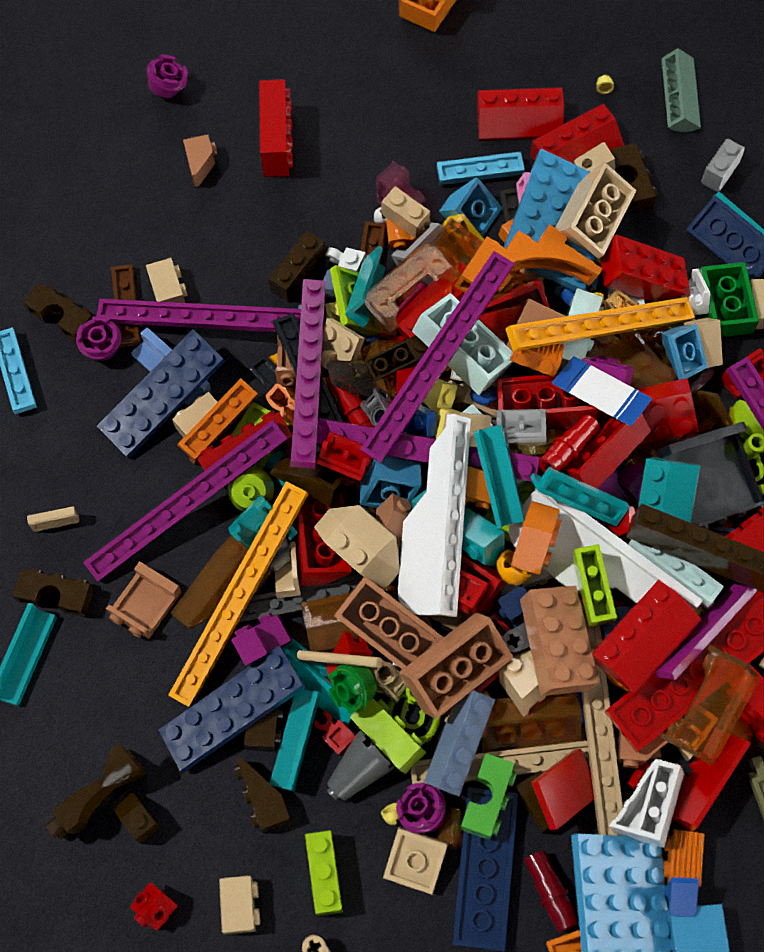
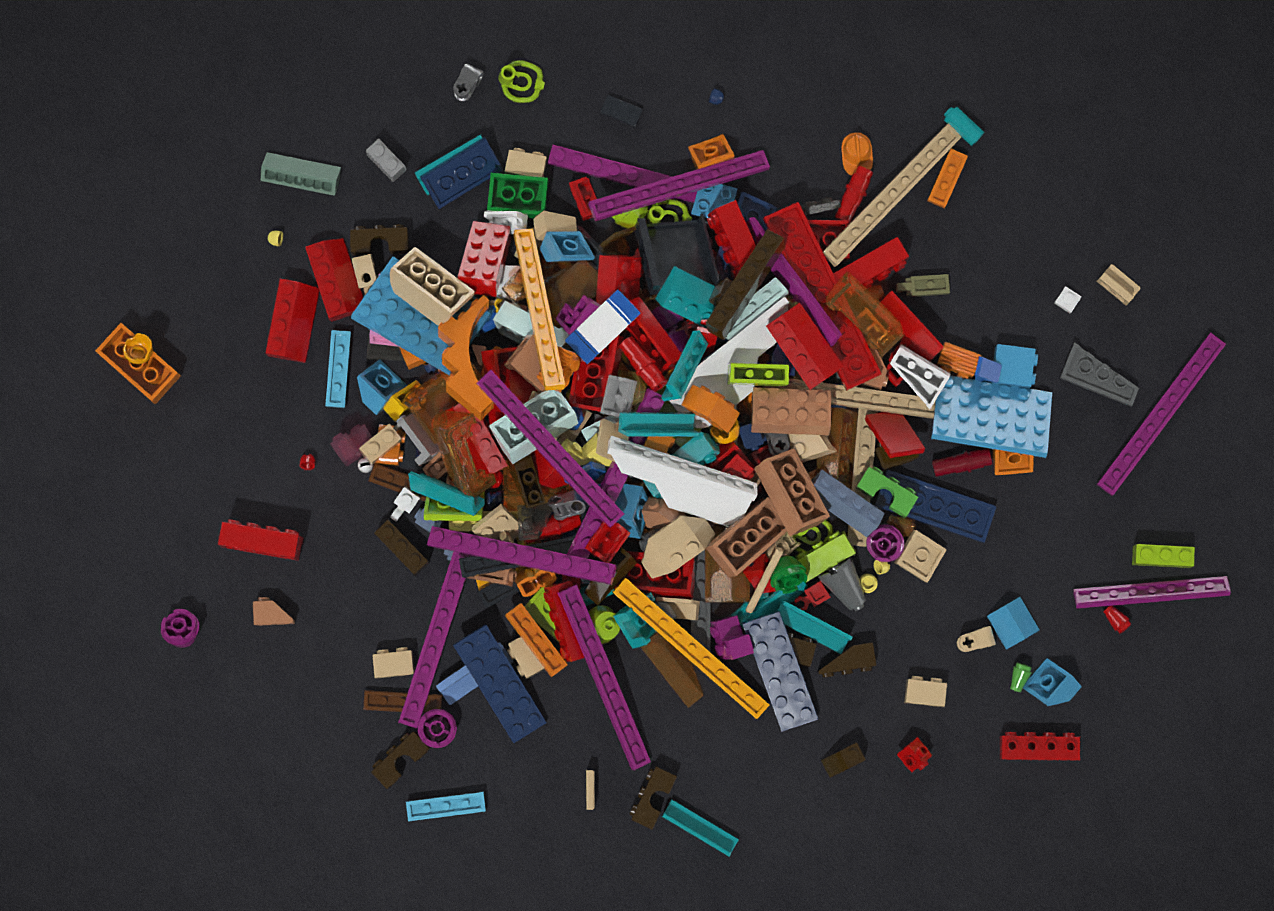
camera: 80 degrees left, 15 degrees up
dark brown hips [45,743,147,839] -> none
nougat panel [106,561,182,639] -> none
lime brick [305,830,343,916] -> none
none -> red hinge [300,454,315,470]
none -> light yellow plate [859,574,878,593]

